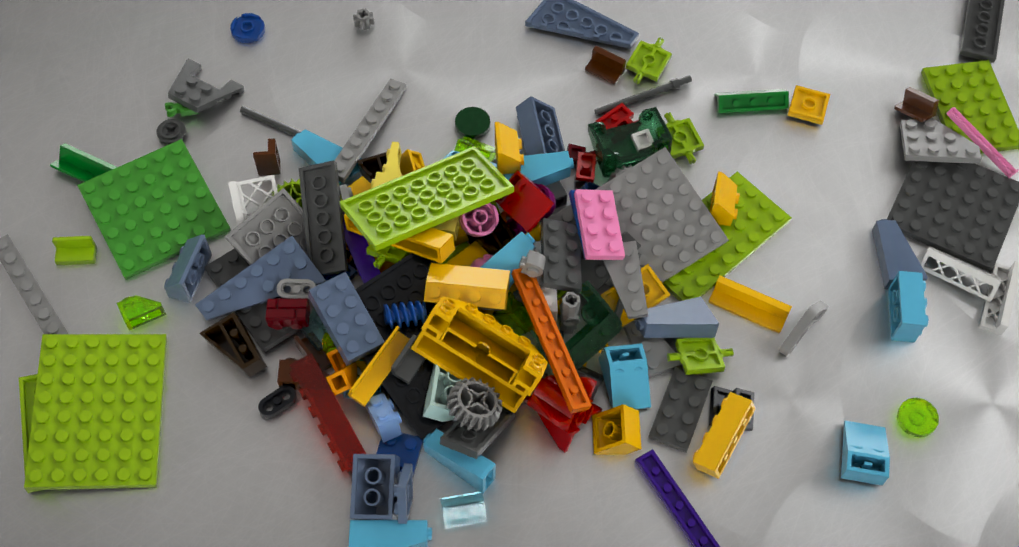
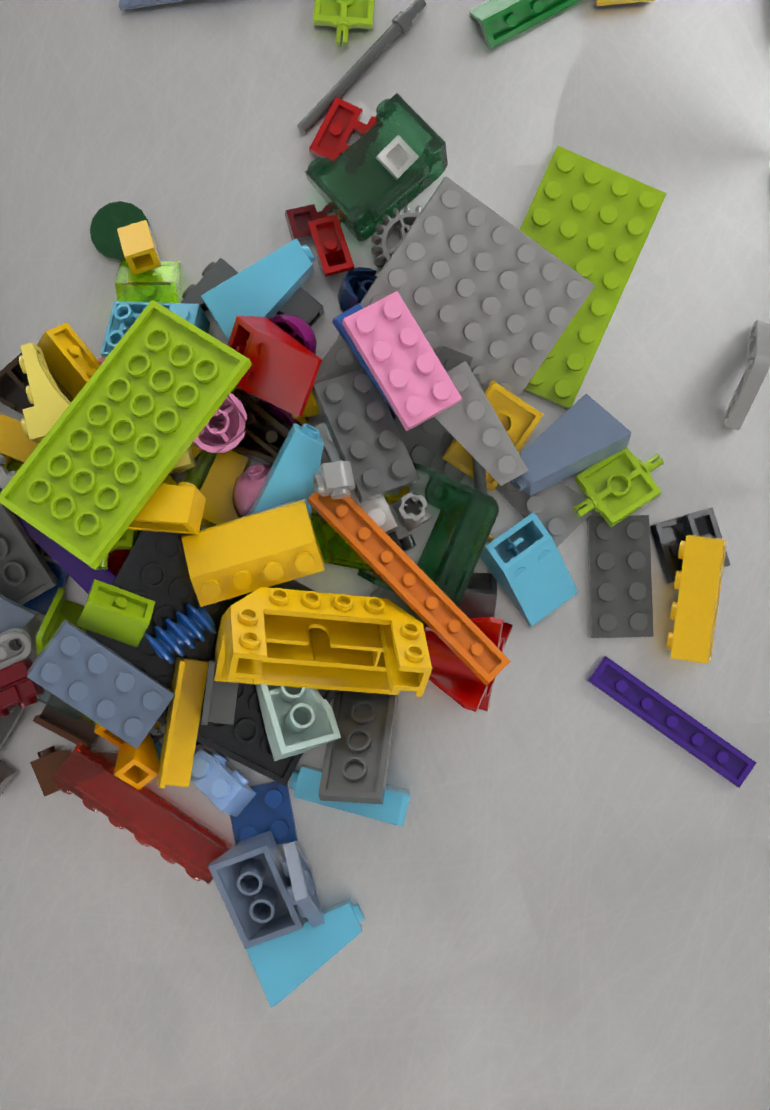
camera: 25 degrees left, 25 degrees up
black plate [258,385,297,419] -> none
clear light blue panel [441,492,487,529] -> none
light grey gear [446,377,502,432] -> none
yellow slope [495,122,524,174] -> none
sand blue slope [516,96,565,155] -> none
reddish brown panel [585,46,626,84] -> none
yellow slope [592,404,641,455] -> none
lime plate [656,112,704,164] -> none
yellow panel [708,275,792,333] -> none
yellow slope [710,171,740,226] -> none
none -> lime panel [77,579,155,647]
none -> yellow brick [117,220,161,275]

